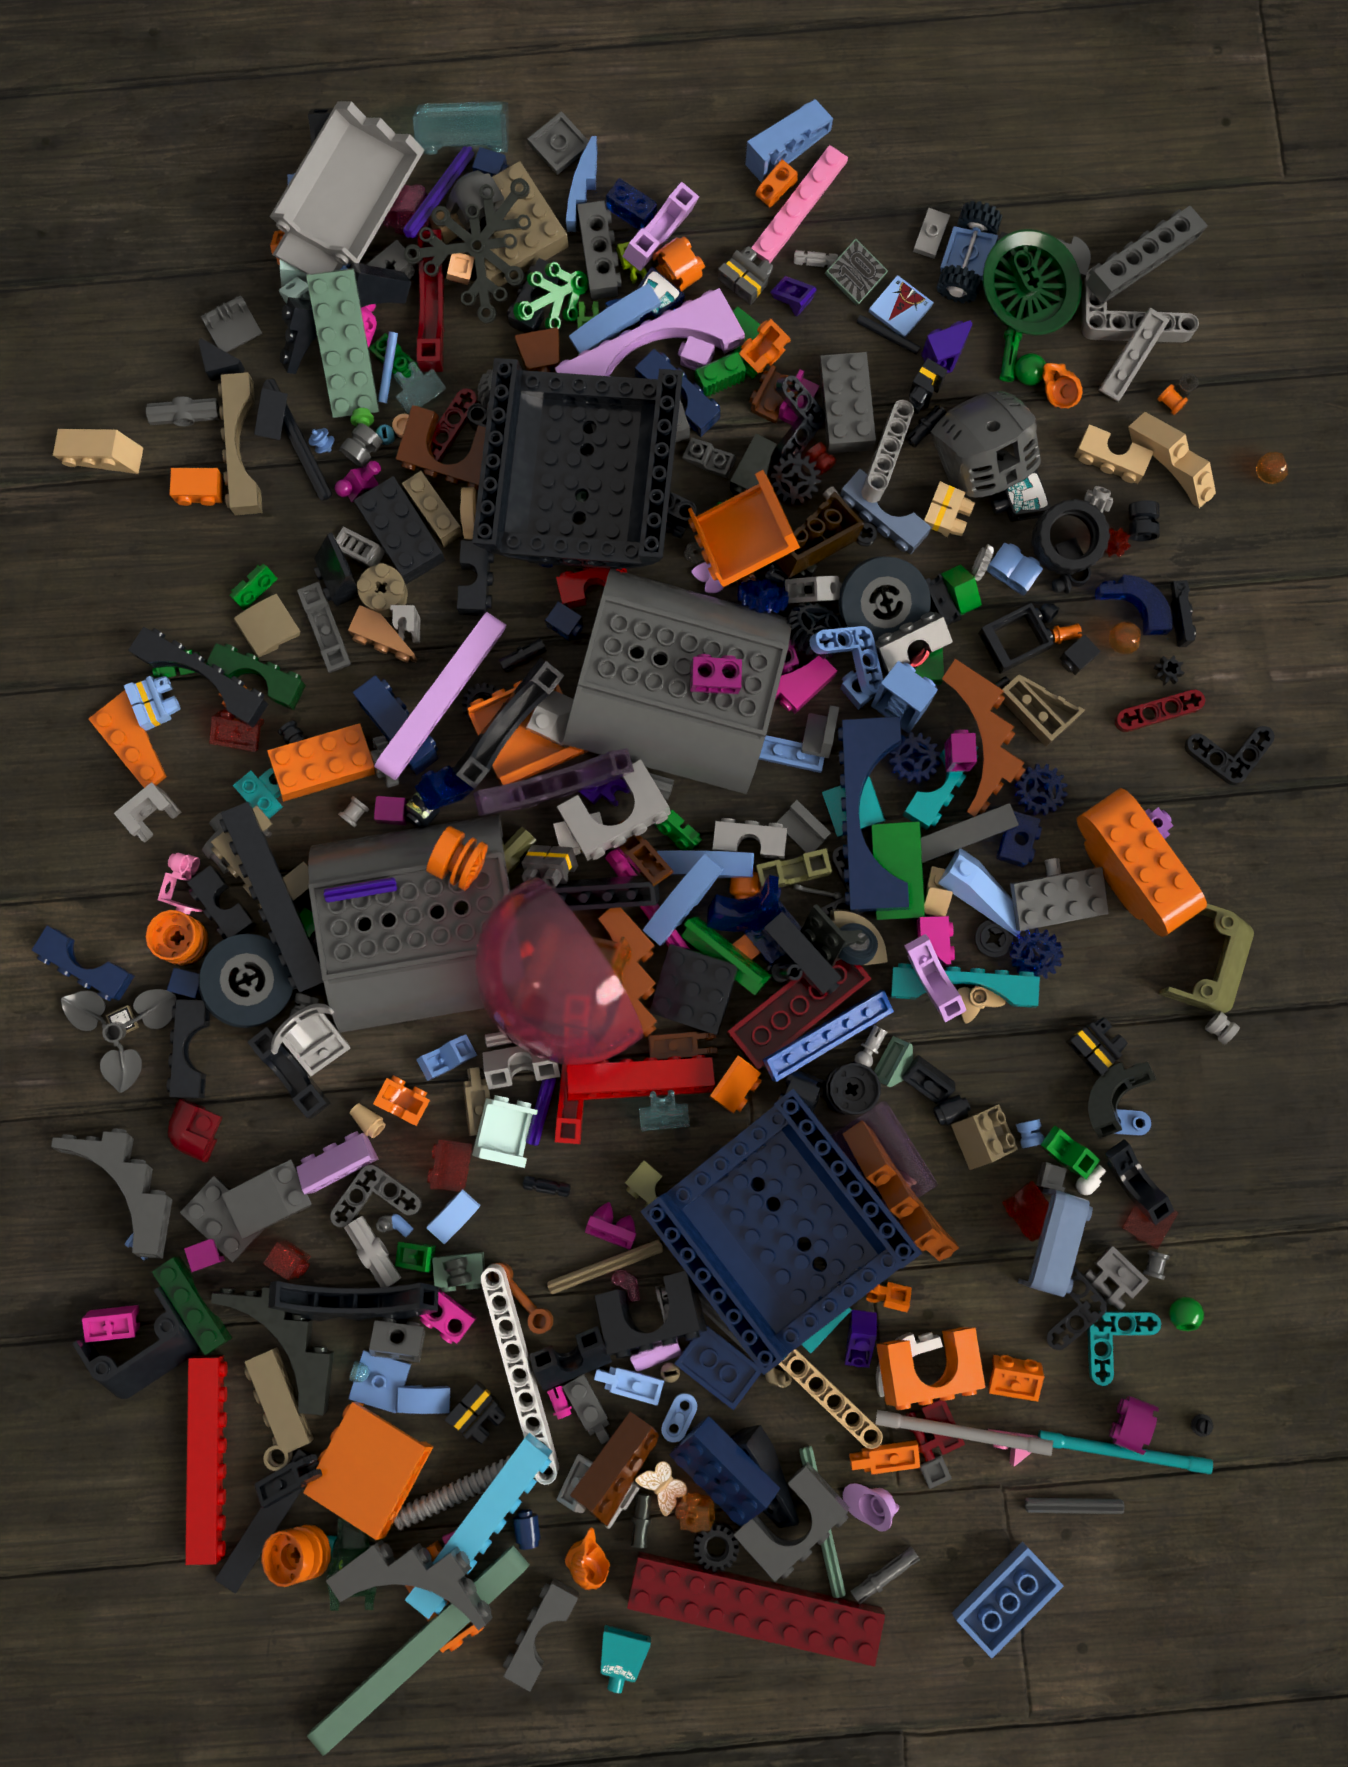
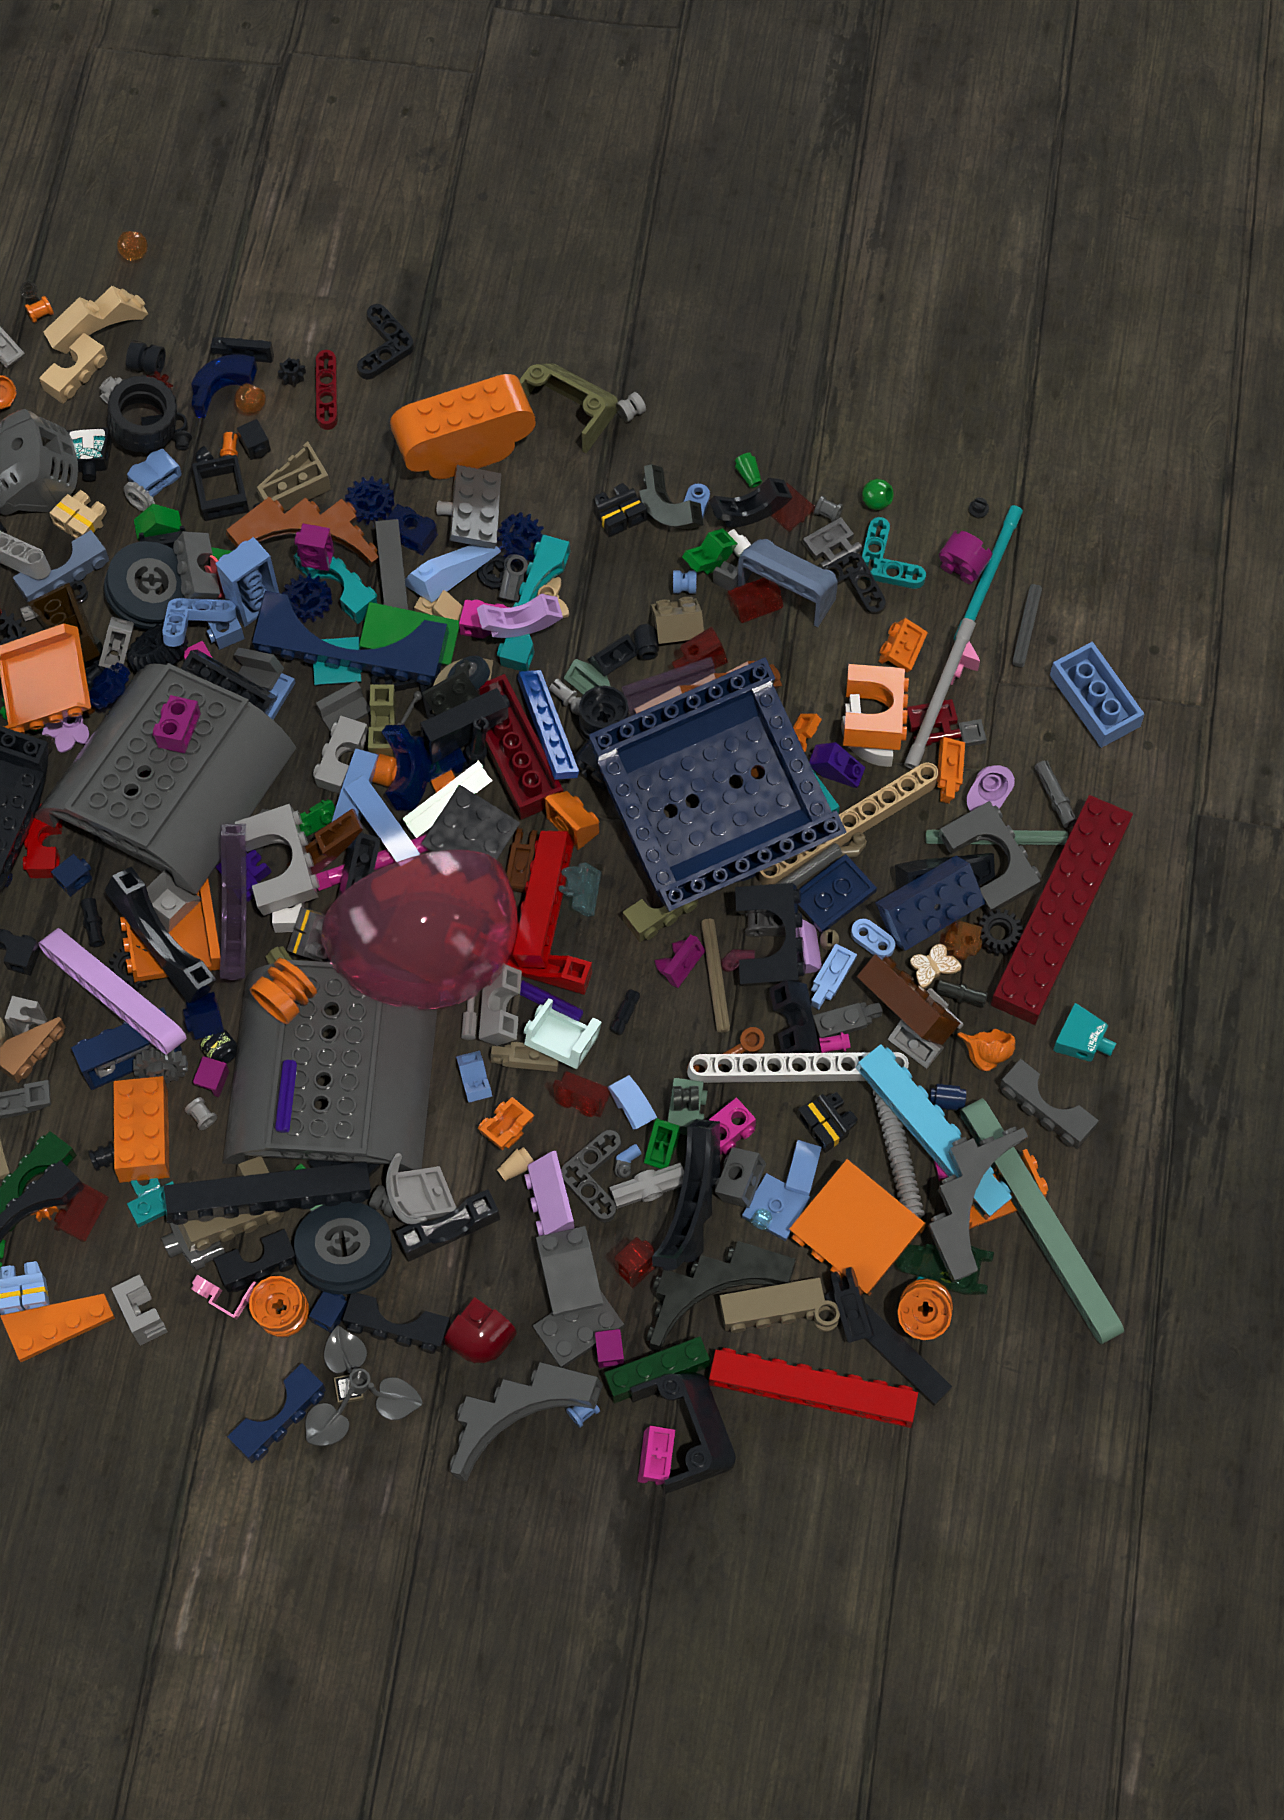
camera: 75 degrees left, 15 degrees down
none -> black brick [181,649,278,715]
none -> dark grey piece [498,554,528,601]
none -> clear red torso [671,627,728,677]
none -> green cone [735,453,762,488]

